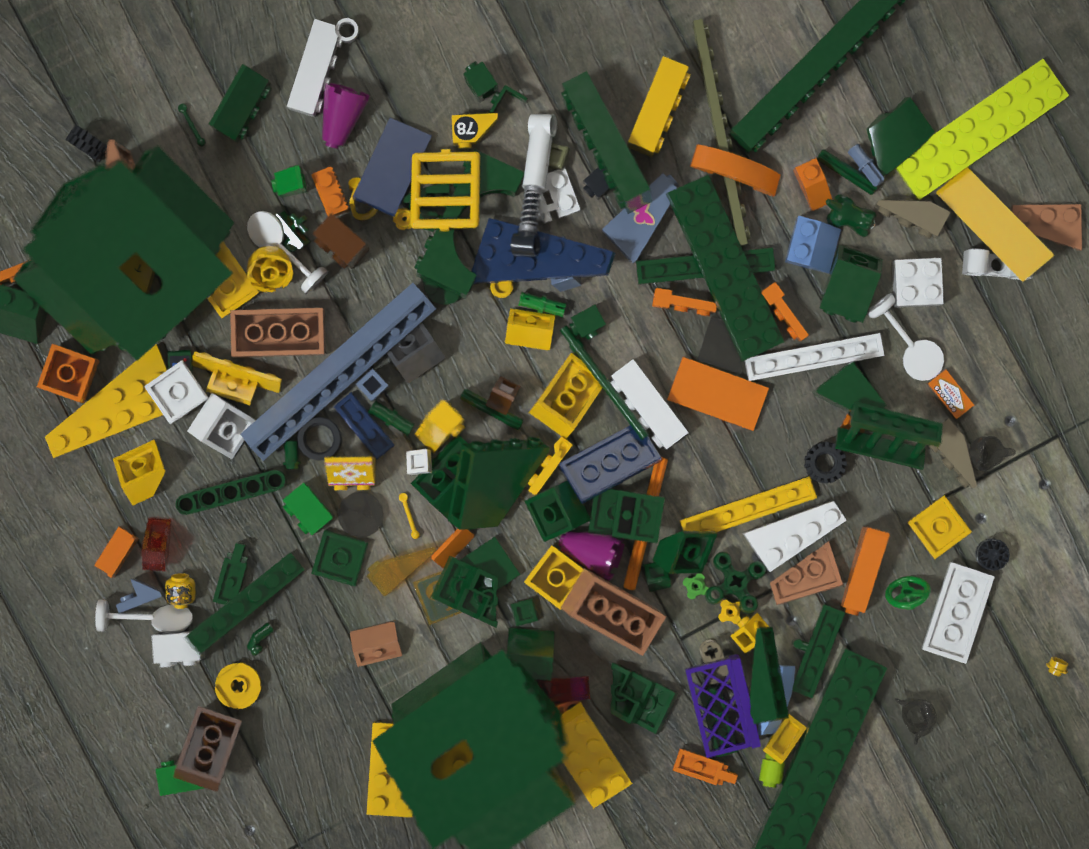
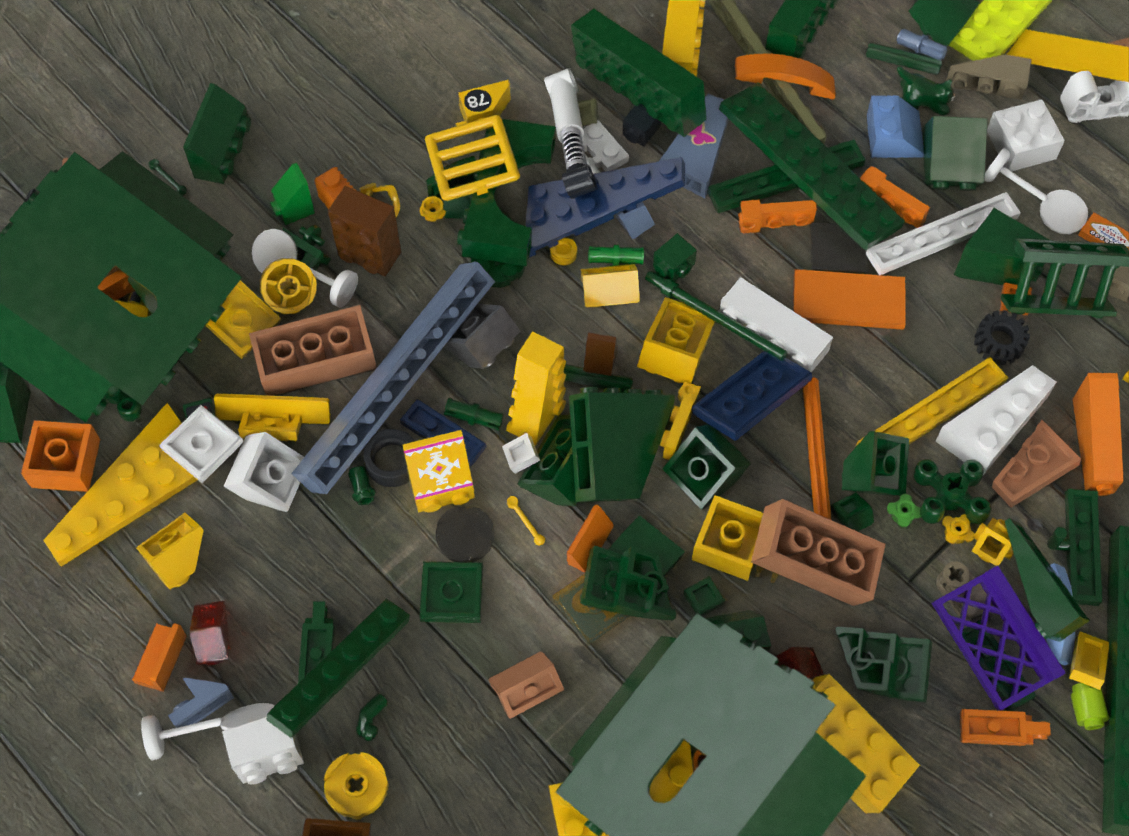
camera: 10 degrees left, 25 degrees down
head [165,573,196,609] -> none
dark green beam [175,470,287,515] -> none
green brick [283,482,335,535] -> none
white hinge [287,18,359,117] -> none
magenta cone [322,83,370,149] -> none
dark blue tile [352,118,432,217] -> none
sand blue brick [356,369,390,402] -> none
clear yellow slope [366,547,437,597] -> none
dark green brick [463,61,498,103] -> none
dark green bracket [489,85,528,113] -> none
magenta cone [558,531,625,581] -> none
dark green bracket [588,489,665,544] -> none
orange slope [793,158,832,212] -> none

